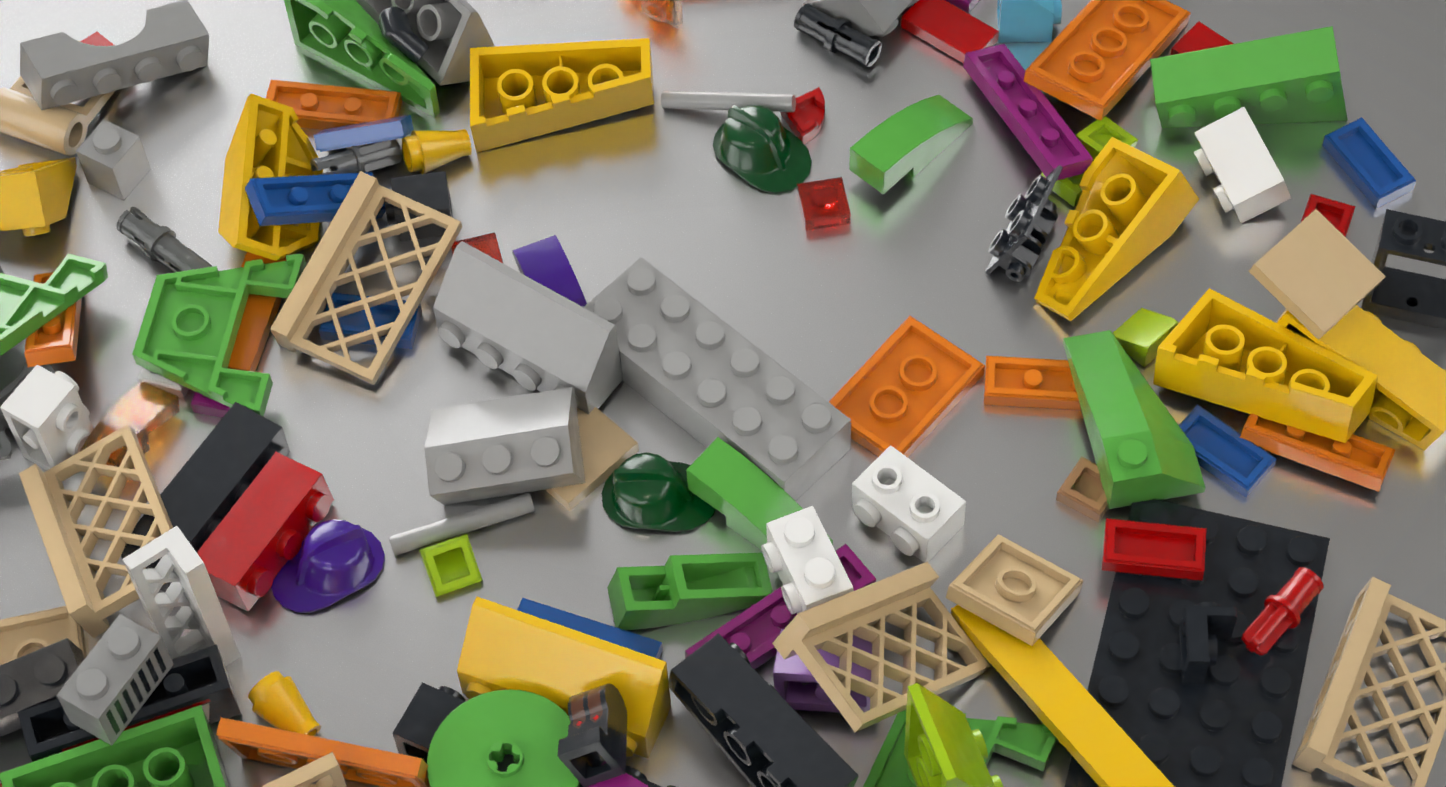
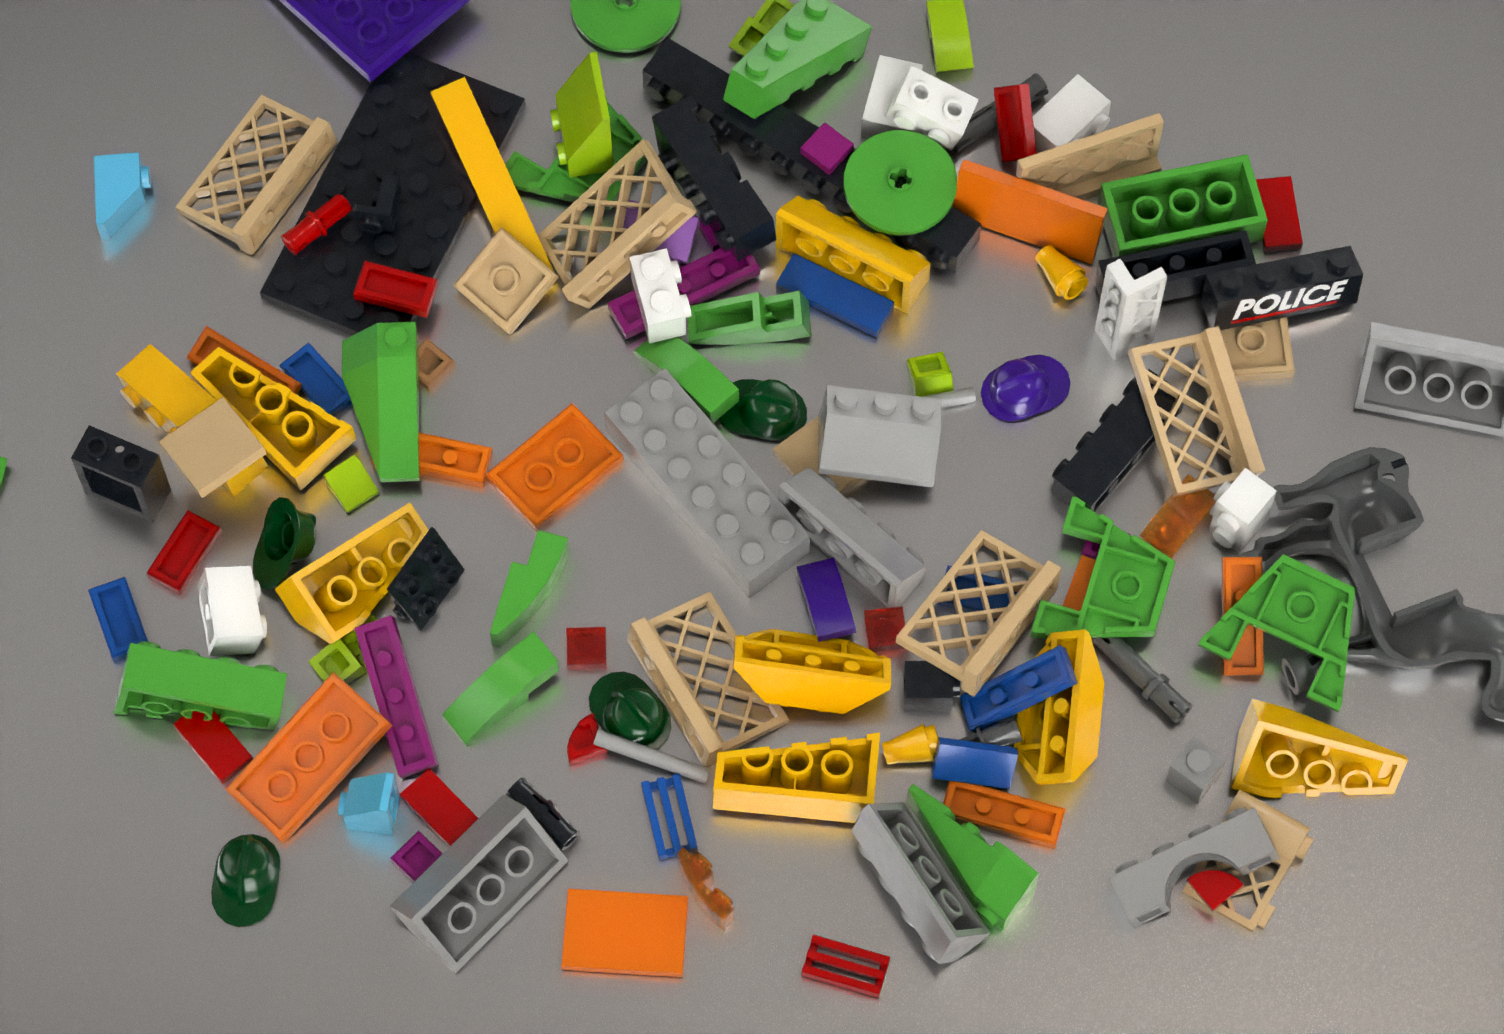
camera: 175 degrees left, 10 degrees up
light grey brick [56,614,174,746] -> none
red brick [197,452,334,612] -> none
black arm [378,6,429,64] -> none
black leg [557,683,627,787] -> none
white brick [852,445,966,563] -> none
none -> dark green piece [253,497,316,589]
none -> bright green slope [490,530,570,648]
none -> tan fence [626,592,789,767]
none -> blue tile [641,773,698,860]
none -> yellow wedge [733,629,891,714]

